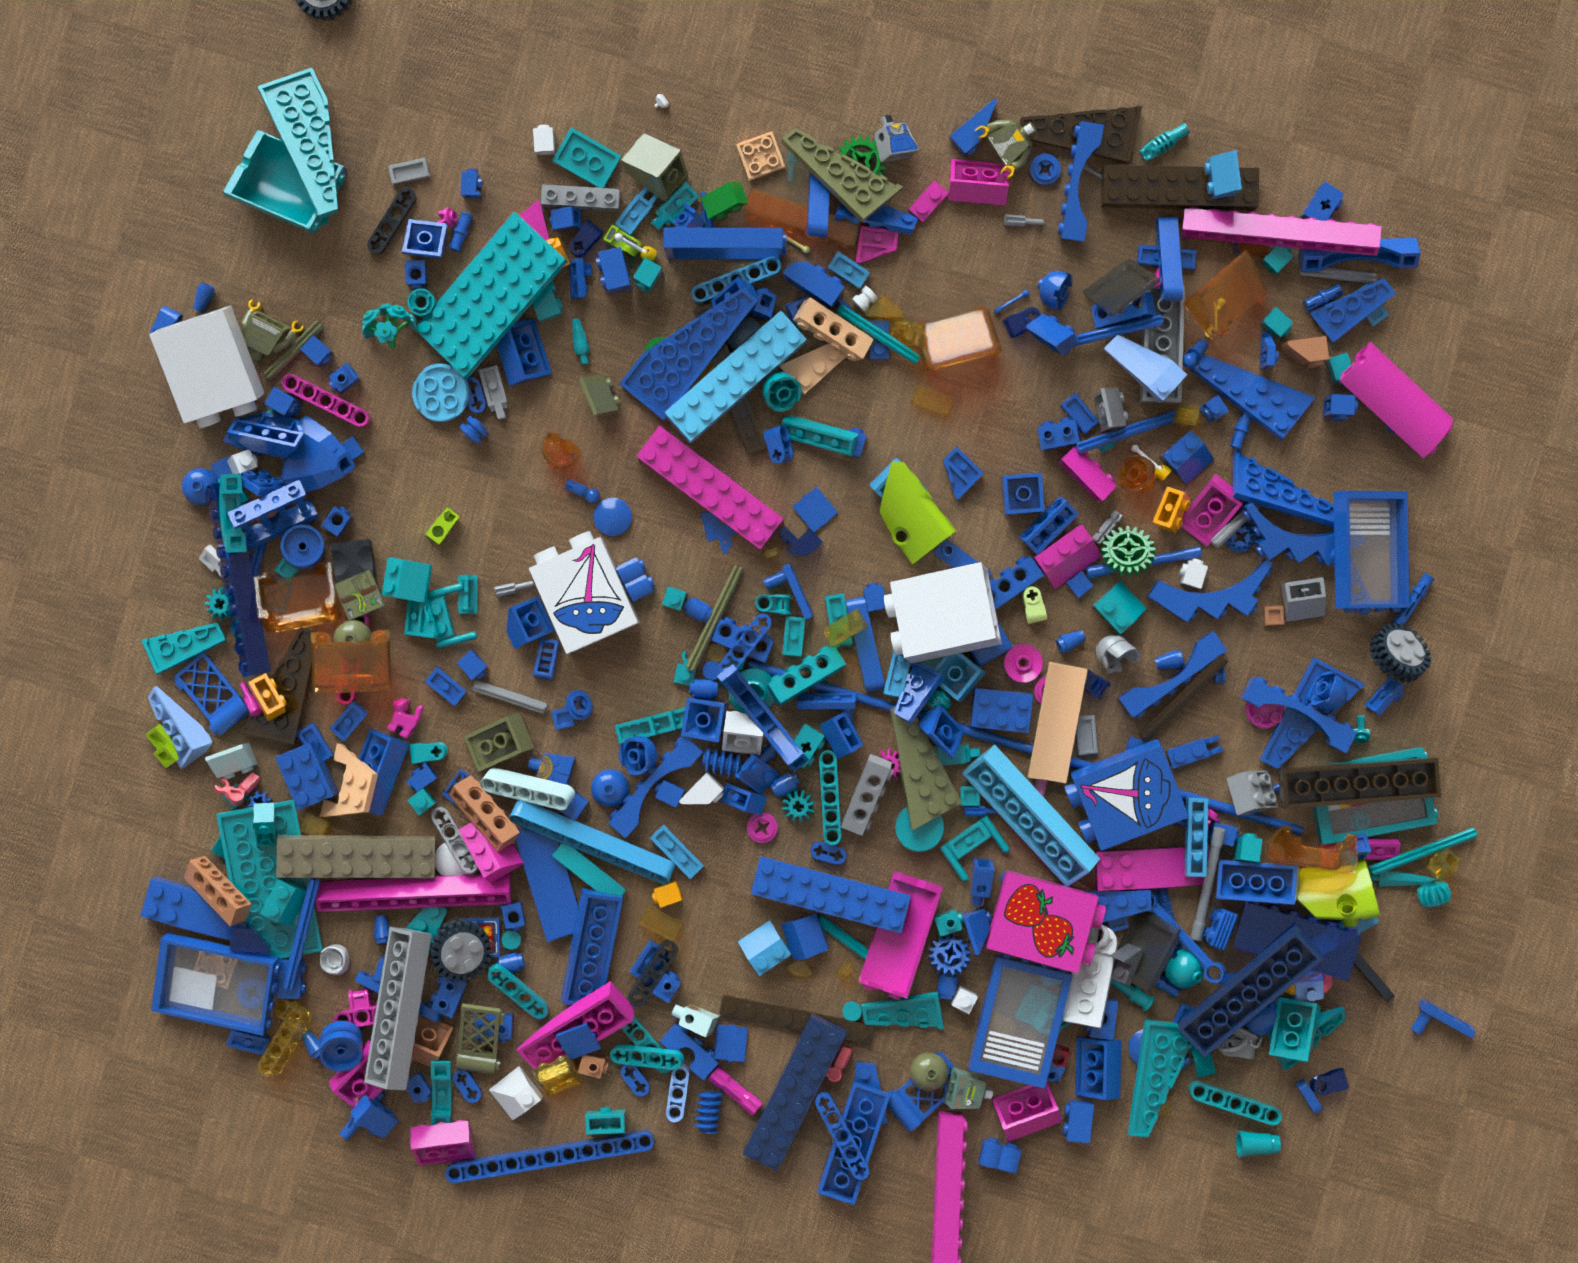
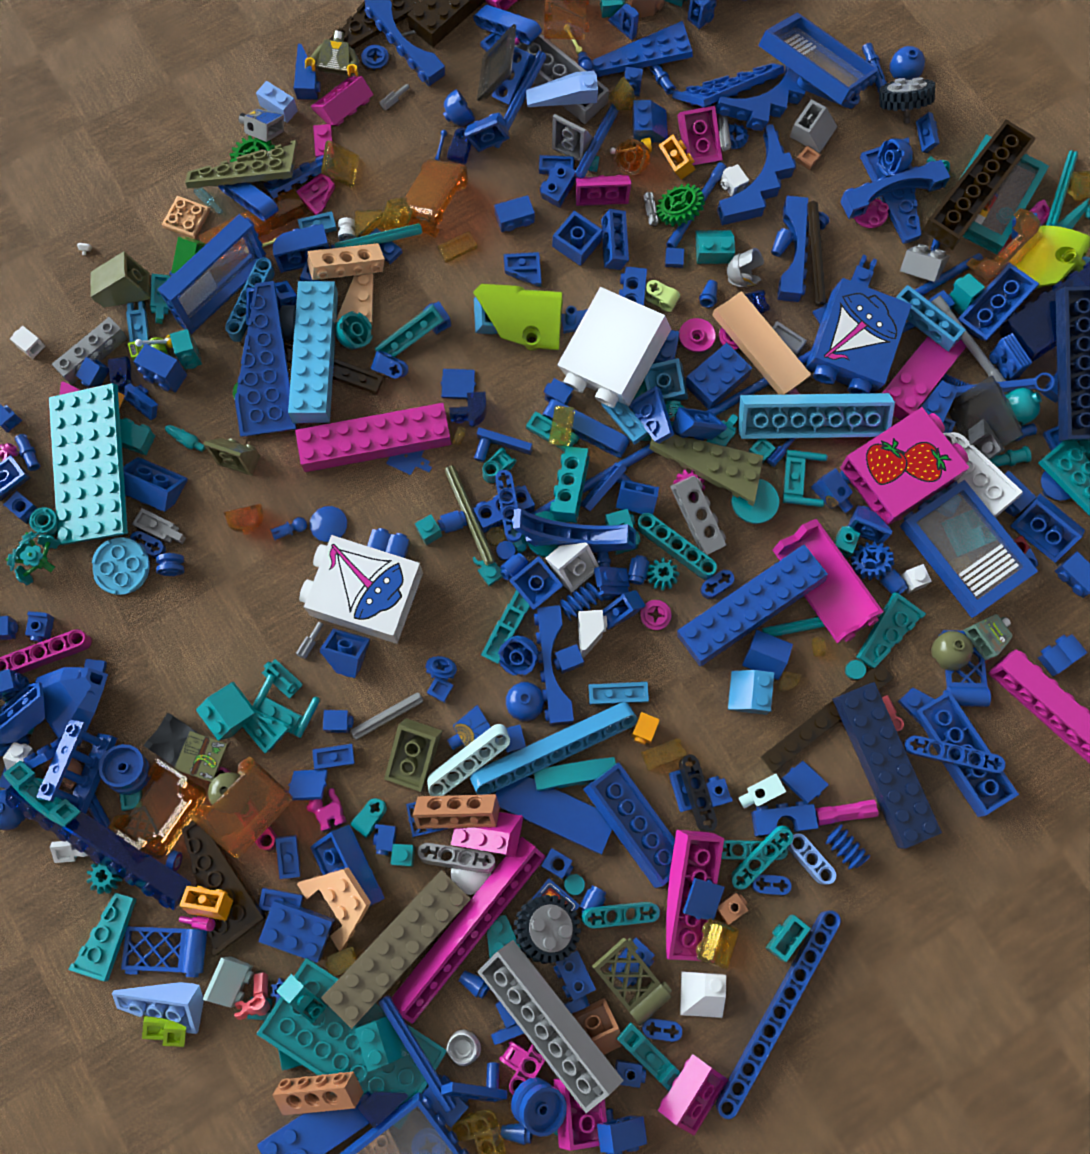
camera: 50 degrees left, 15 degrees down
blue brick [321,506,353,537] -> none
lime leg [425,507,460,546] -> none
blue slope [533,638,560,681] -> none
teal plate [552,127,622,188] -> none
teal plate [782,616,805,656] -> none
dark pink slope [992,1082,1062,1142] -> none
dark pink slope [1032,524,1102,590] -> none
none -> blue tile [166,850,183,872]
none -> light blue brick [256,81,298,123]
none -> blue piece [287,769,328,801]
none -> clear yellow tile [321,140,359,188]
none -> blue piece [441,1062,507,1103]
none -> blue brick [494,195,535,232]
none -> blue cylinder [889,46,926,80]

